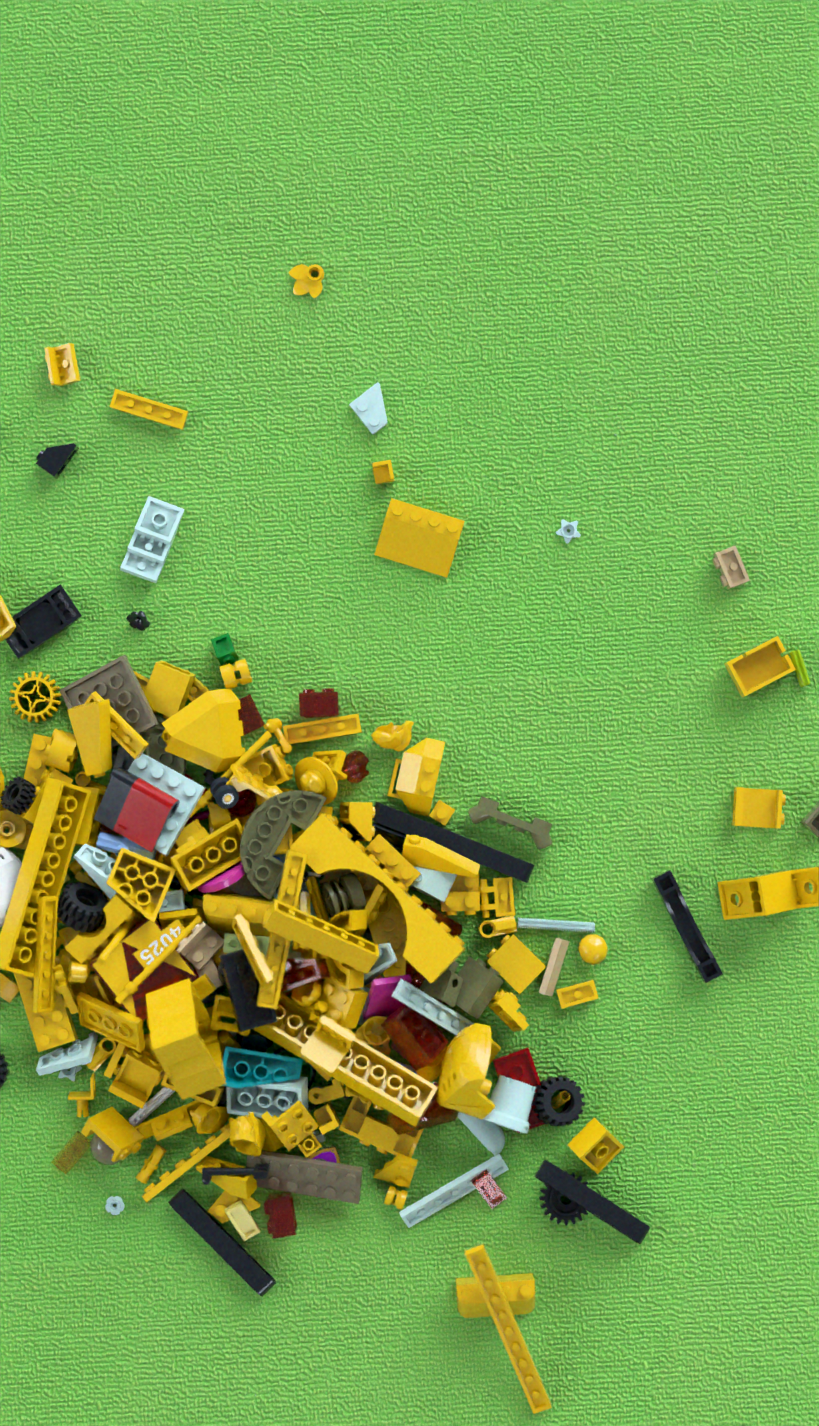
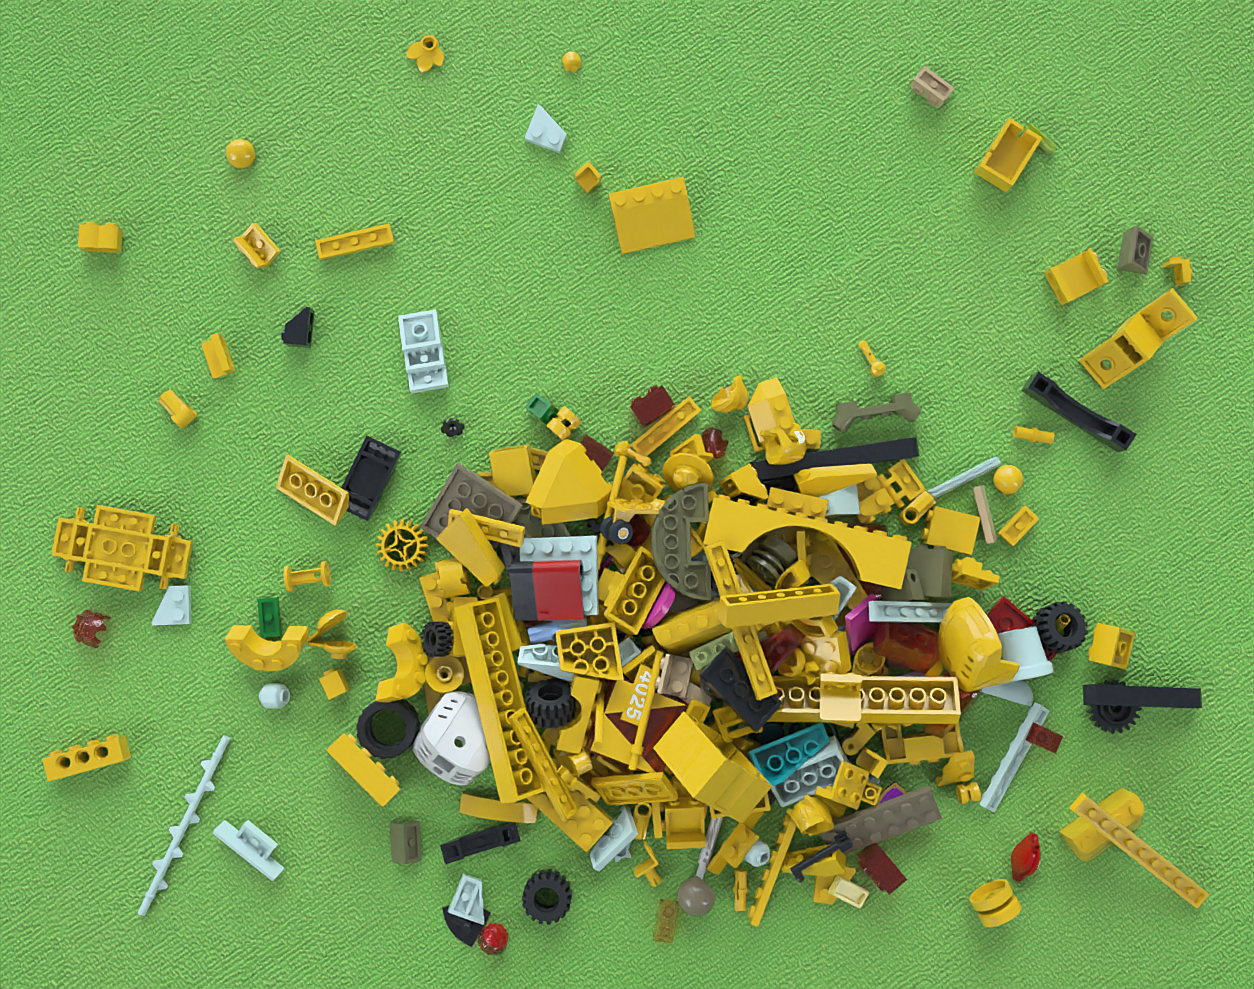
camera: 35 degrees left, 0 degrees up
yellow panel [81,1107,144,1162] -> none
light aqua plate [105,1196,125,1215] -> none
black beam [168,1188,276,1297] -> none
yellow piece [189,1103,229,1134] -> none
yellow plate [232,914,274,991] -> none
light aqua plate [556,519,581,544] -> none
none -> yellow hair [226,139,256,169]
none -> yellow piece [562,52,582,73]
none -> light aqua head [744,838,770,867]
none -> yellow piece [759,423,806,465]
none -> yellow piece [859,340,886,377]
none -> yellow wheel [969,879,1022,927]
none -> red hat [1011,832,1041,882]
none -> yellow pin [1013,426,1054,444]

